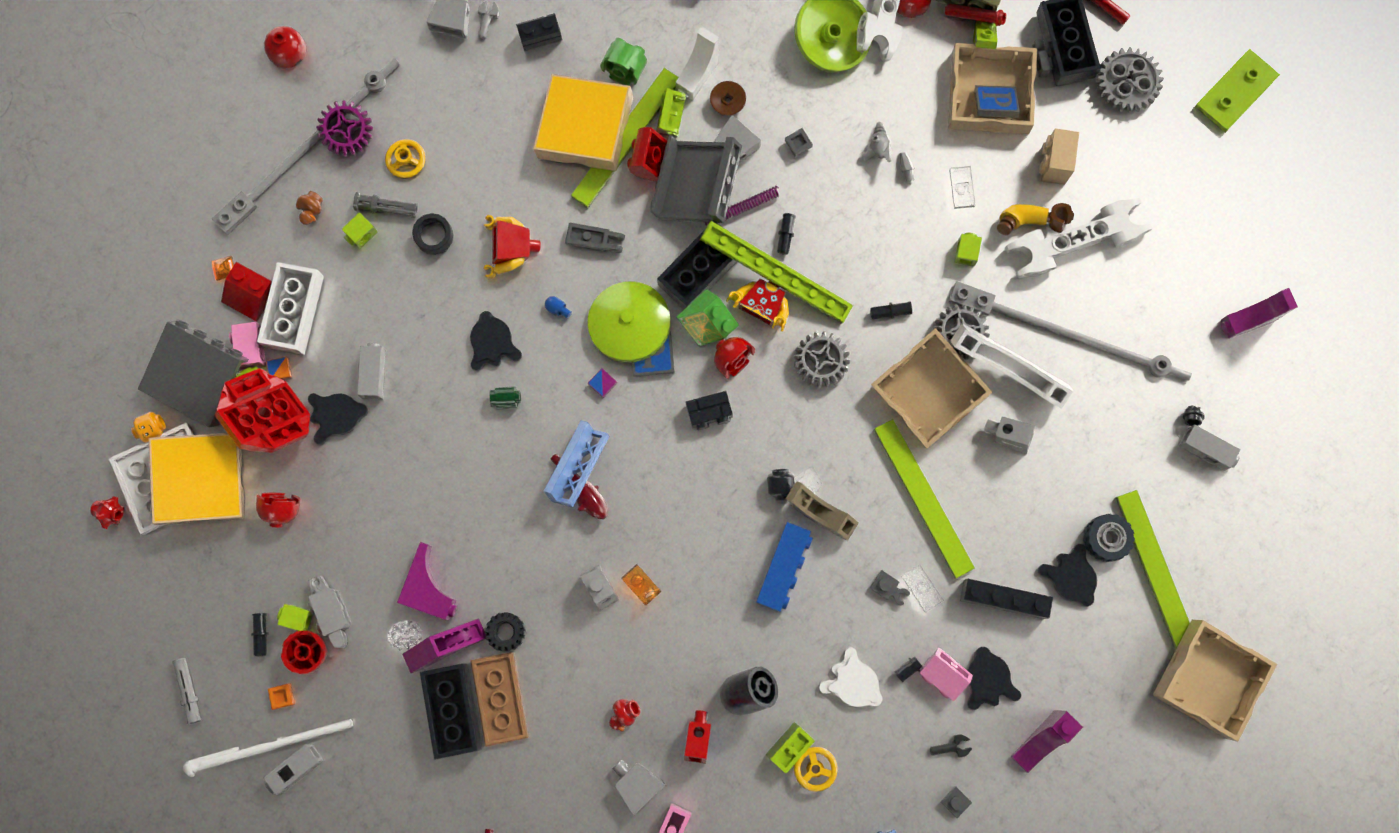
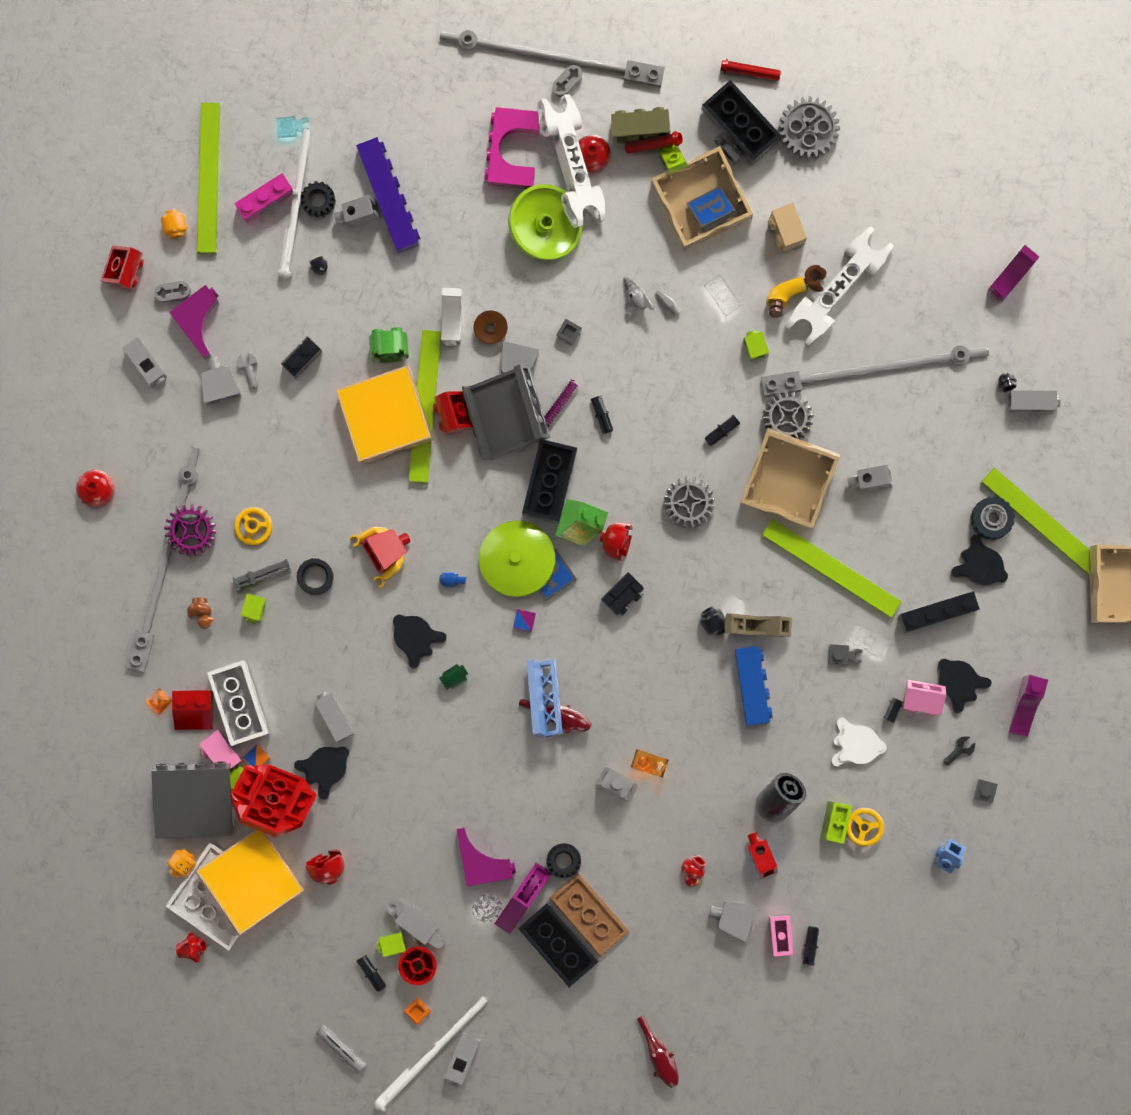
camera: 30 degrees left, 5 degrees up
dark grey hinge [565,222,625,253] -> none
lime hinge [656,88,686,137] -> none
lime tile [700,221,853,324] -> none
torso [726,279,789,332] -> none
white arch [951,323,1073,409] -> none
lime plate [1195,48,1281,133] -> none

